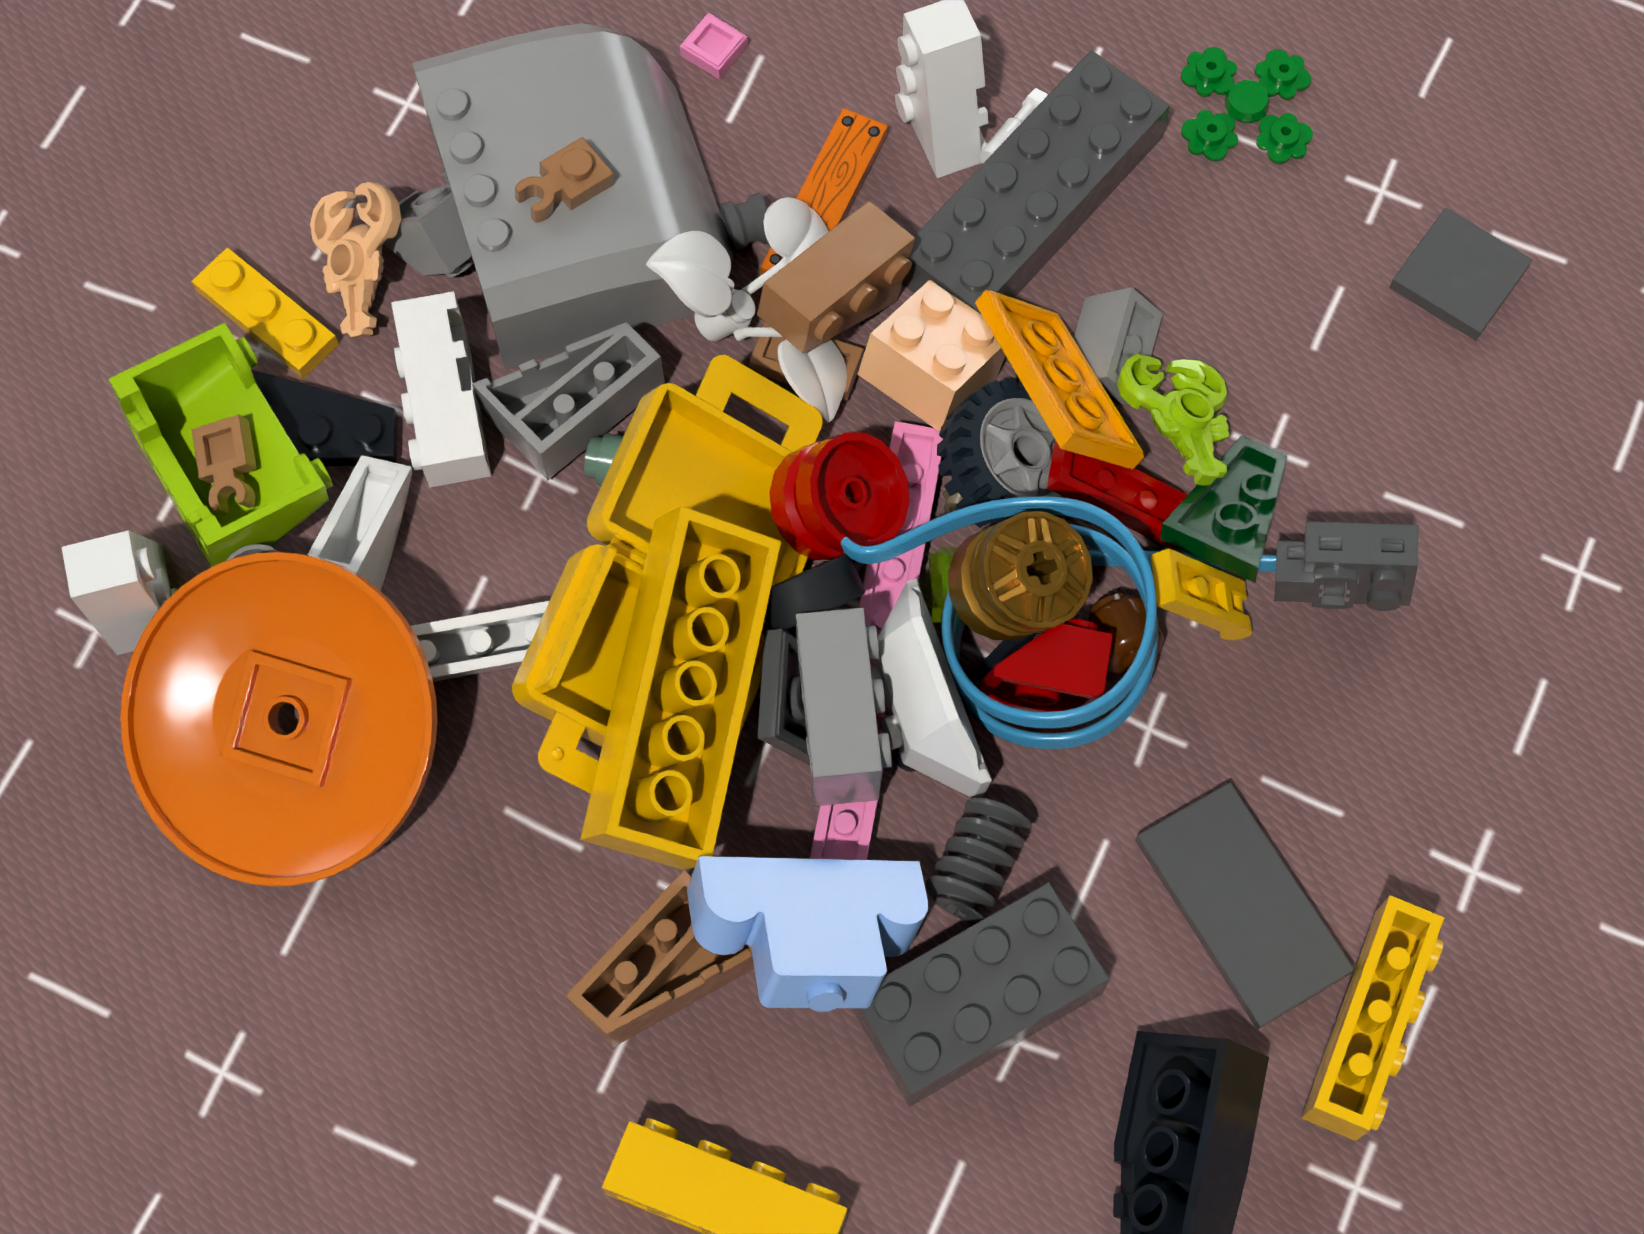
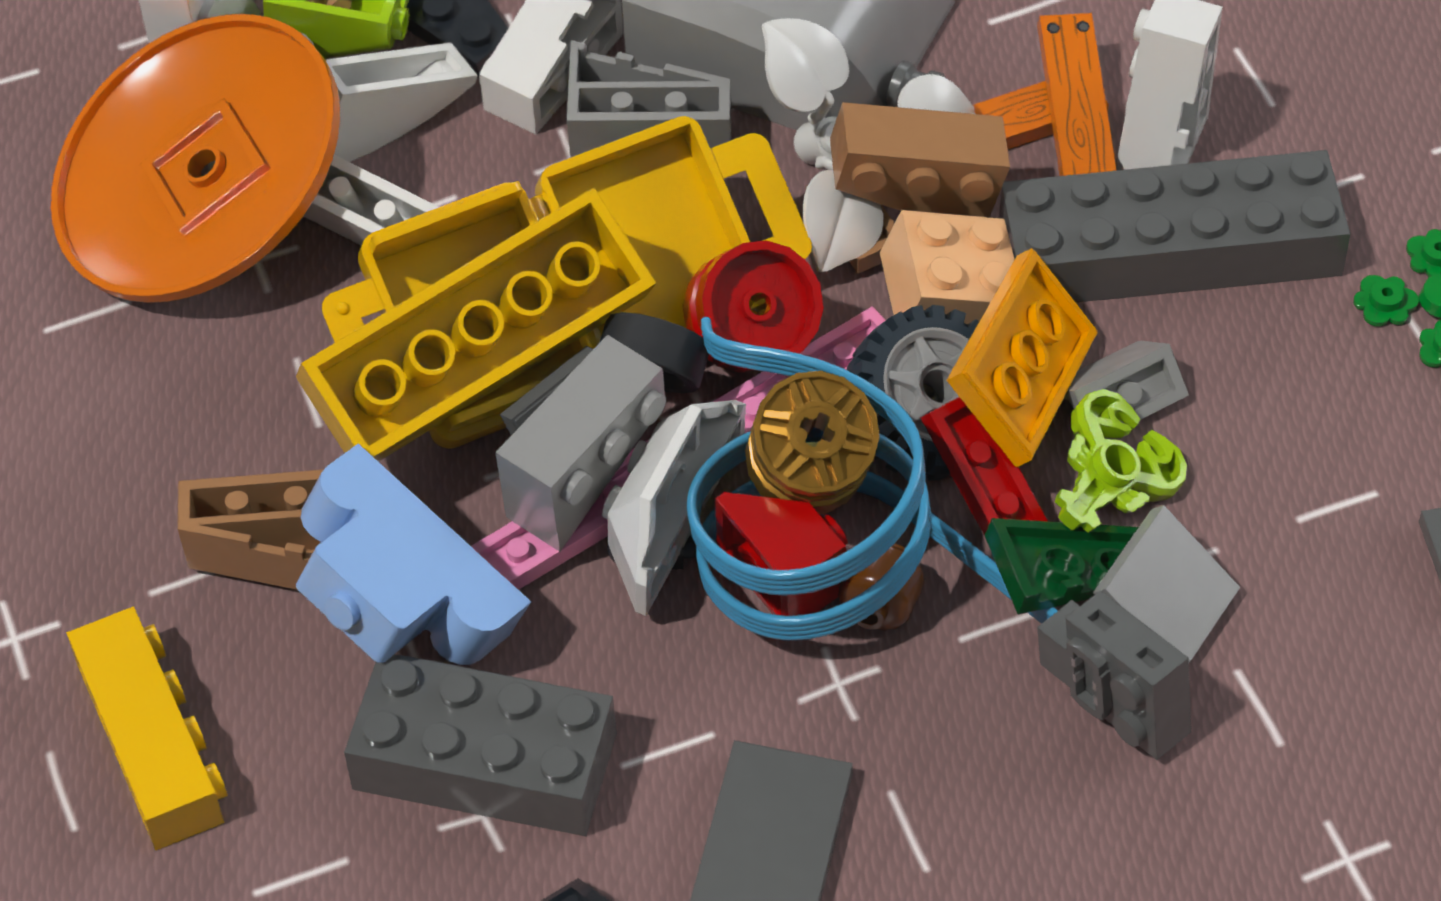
camera: 45 degrees right, 15 degrees down
dark grey piece [925,798,1033,925] -> none
yellow plate [1150,548,1252,640] -> none
none -> orange tile [1037,13,1117,176]
none -> light grey tile [1093,505,1240,663]

